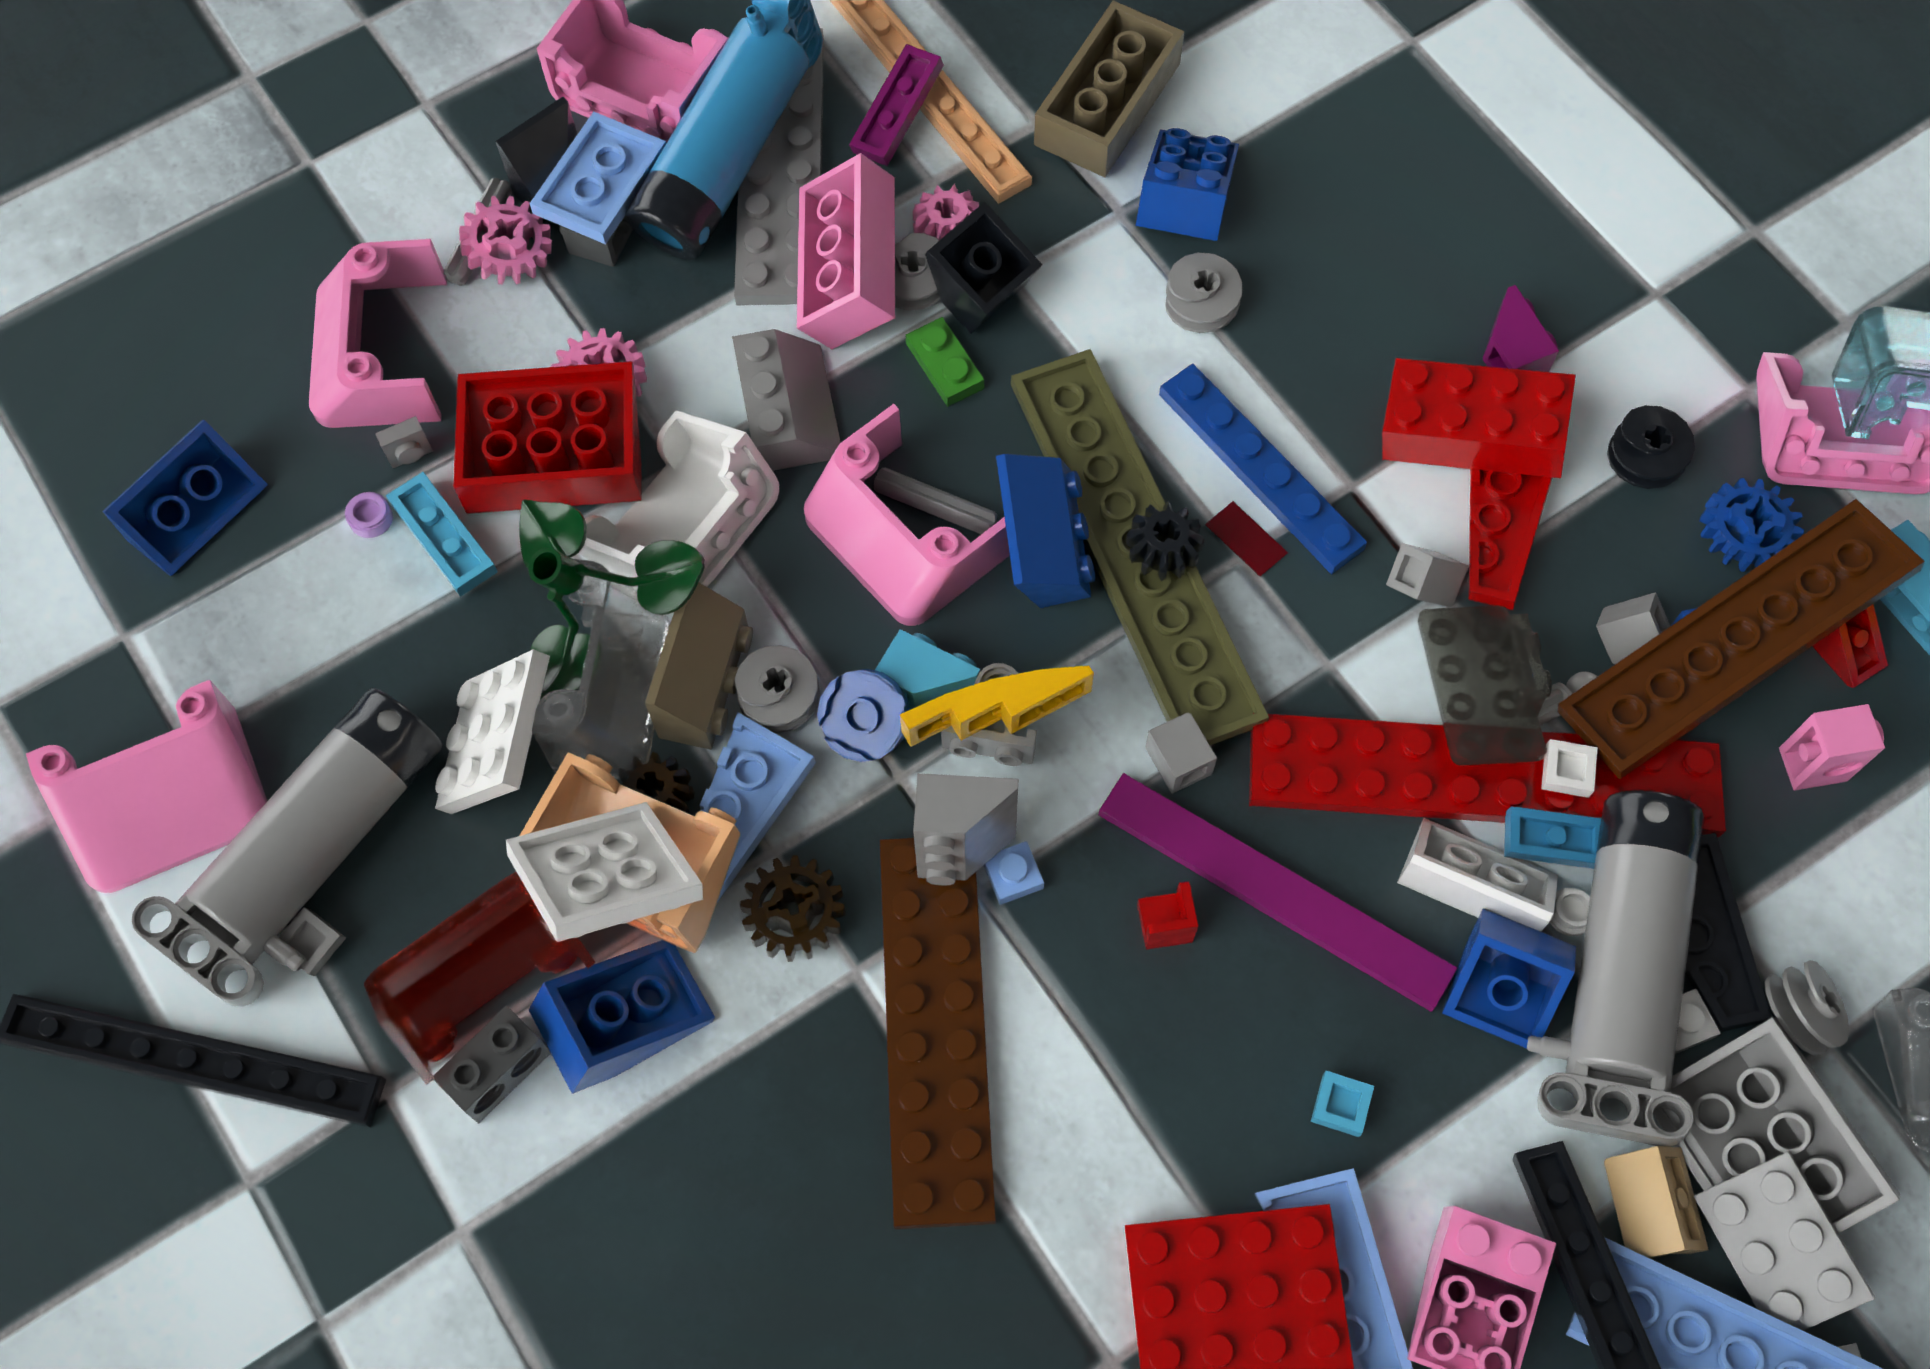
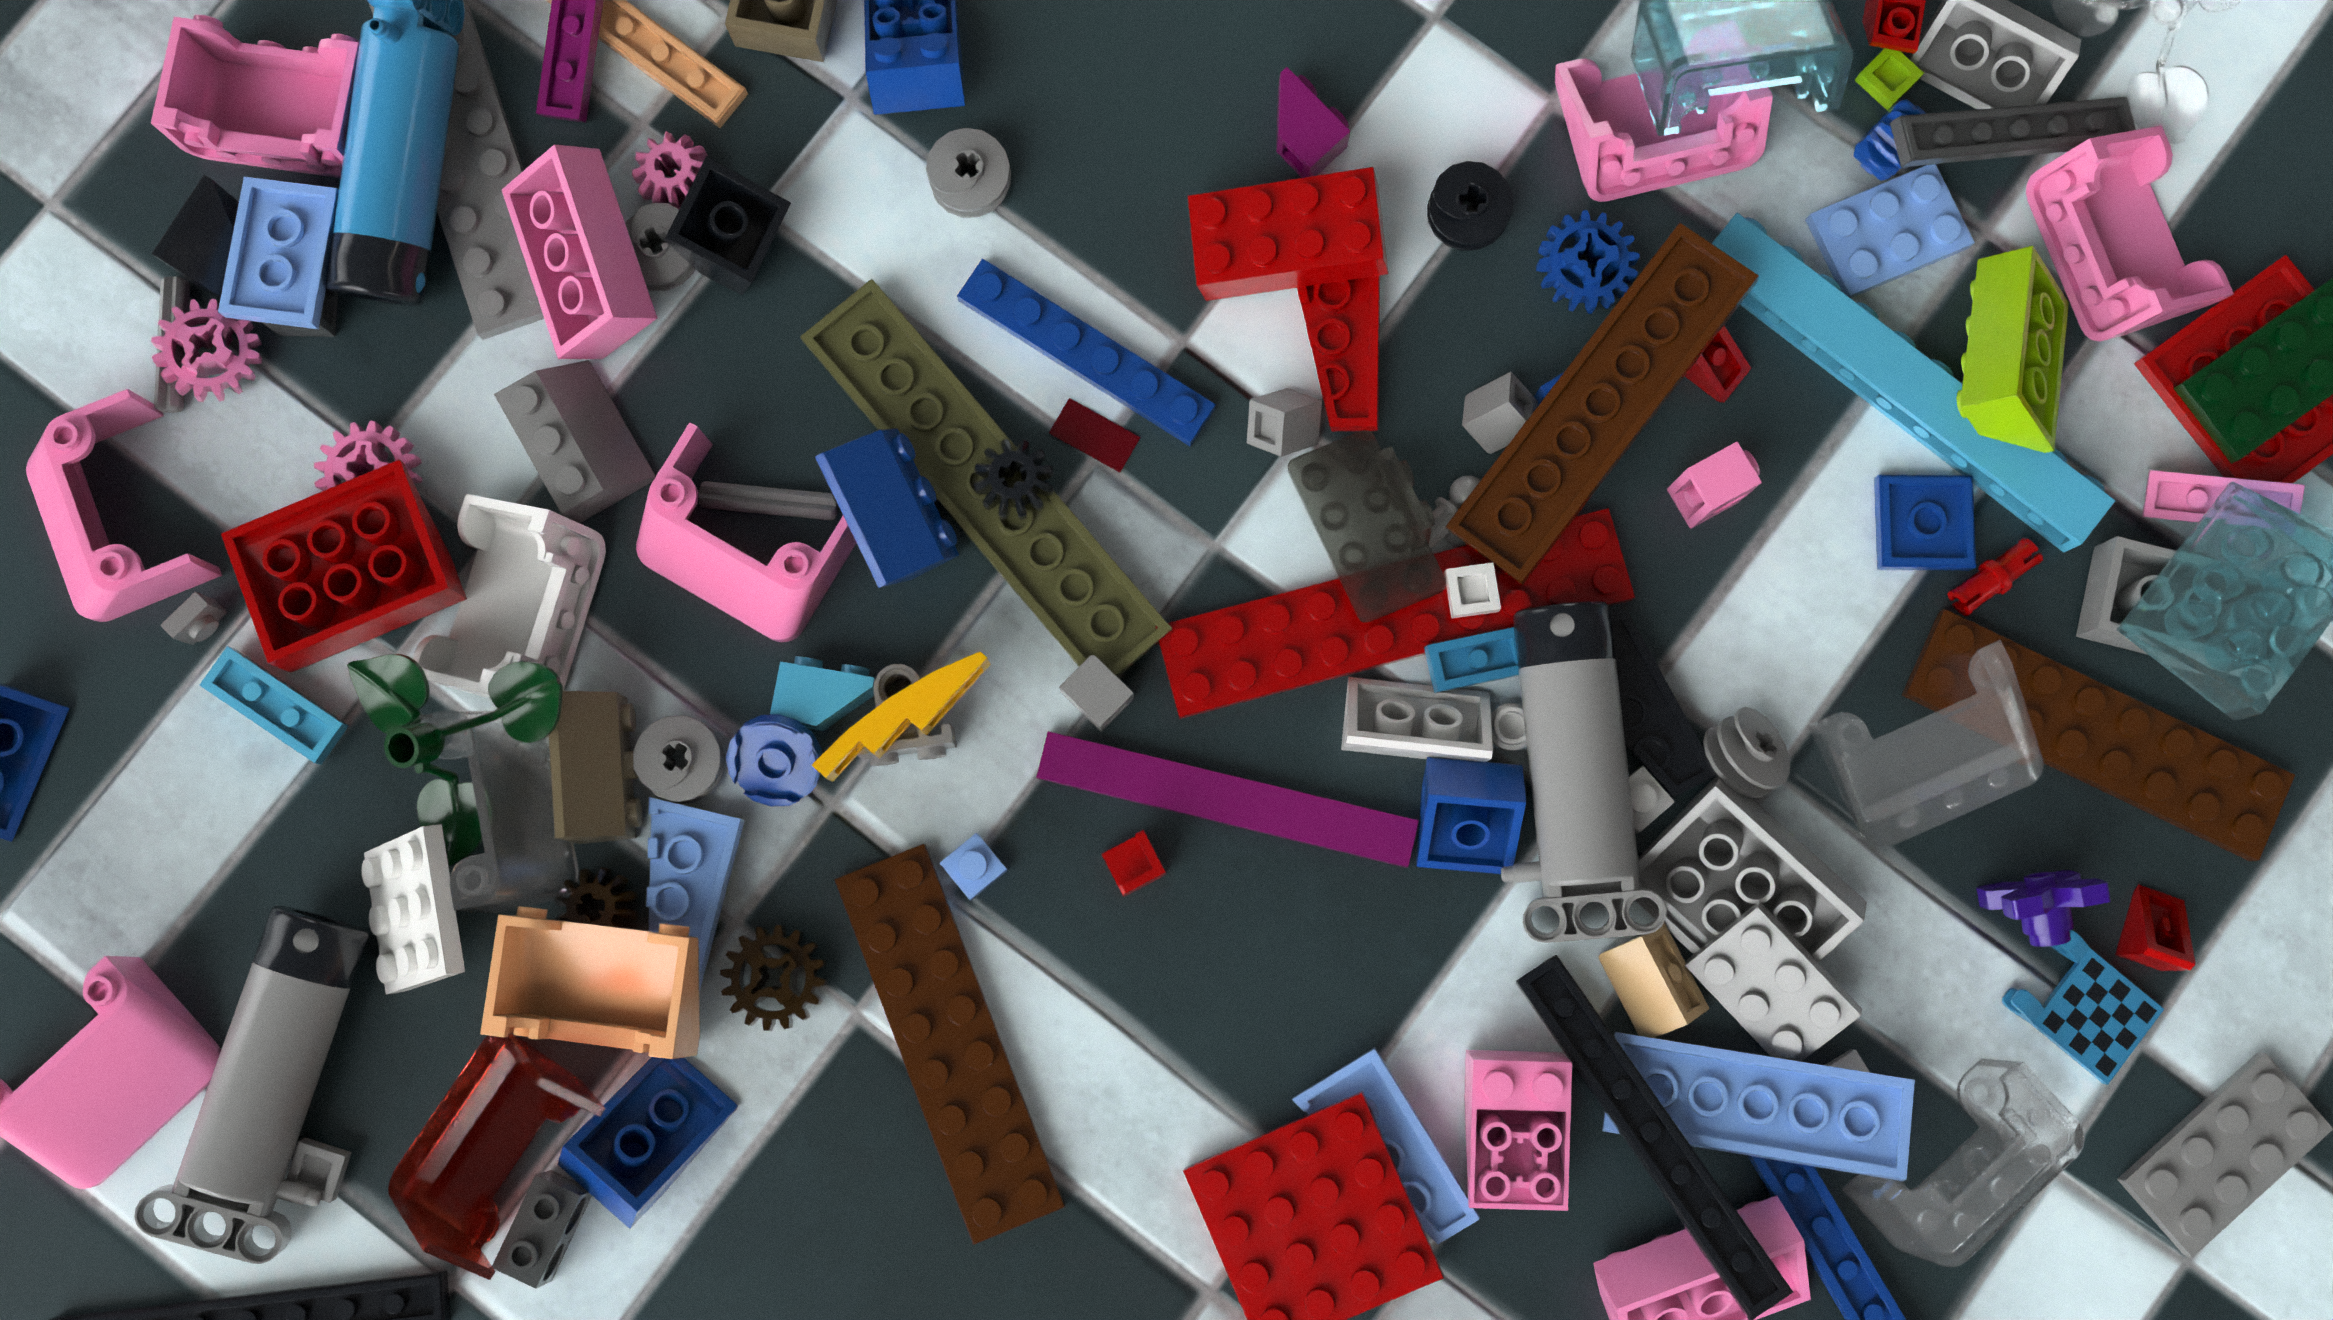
camera: 20 degrees left, 15 degrees up
lavender tile [345,492,393,538] -> none
white plate [506,802,703,942] -> none
bright green plate [905,317,984,407] -> none
light grey slope [913,773,1019,886] -> none
medium azure plate [1310,1071,1374,1137] -> none

